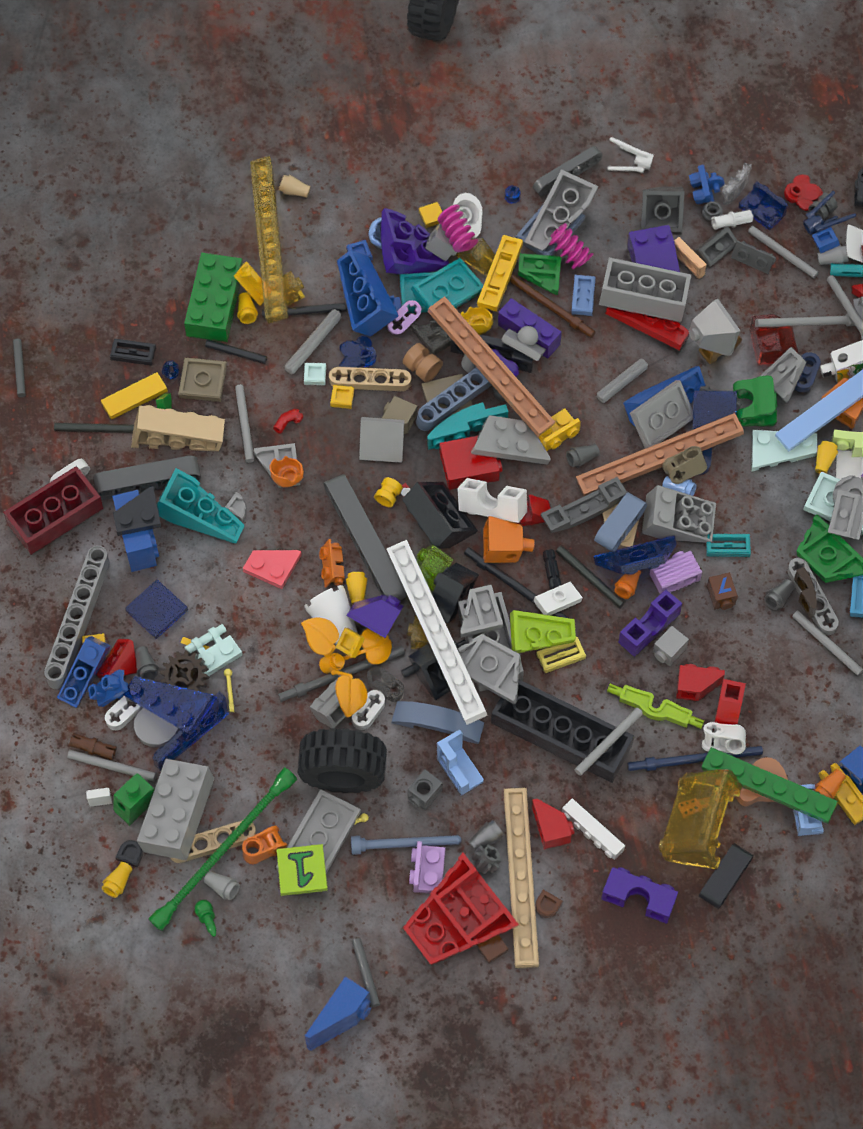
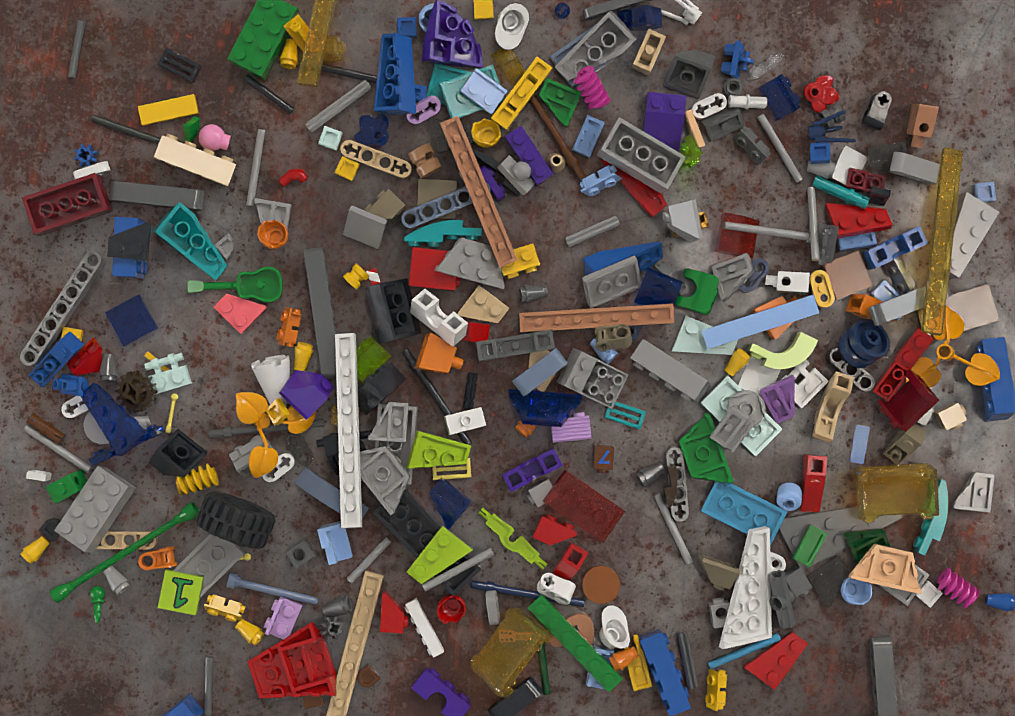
camera: 15 degrees right, 25 degrees up
clear blue hinge [162,360,179,379] -> none
dark tan tile [178,358,227,402] -> none
light grey brick [425,224,457,261] -> none
dark pink piece [438,204,478,252] -> none
pearl dark grey bar [556,545,625,608] -> none
none -> blue gear [74,144,99,167]
none -> black slope [149,429,208,477]
none -> yellow piece [176,463,219,496]
none -> green piece [187,267,283,302]
none -> bright pink piece [198,124,231,151]
none -> yellow hinge [204,594,246,622]
none -> yellow cone [235,619,265,646]
none -> light grey bar [347,537,392,583]
none -> lime wing [407,525,473,584]
none -> clear blue wing [429,477,472,530]
none -> red hair [436,594,466,624]
none -> tan wing [457,285,509,323]
none -> light blue plate [460,68,507,114]
none -> light grey beam [486,590,500,625]
none -> dark green bar [536,638,551,695]
none -> clear red tile [543,470,625,542]
none -> tan cone [546,153,565,172]
none -> light blue hinge [580,165,622,196]
none -> dark orange tile [582,565,620,604]
none -> white piece [599,605,630,650]
none -> clear blue slope [617,5,662,31]
none -> light grey wedge [630,339,710,404]
none -> tan brick [631,29,666,76]
none -> clear neon green bracket [680,135,703,168]
none -> white beam [692,93,727,120]

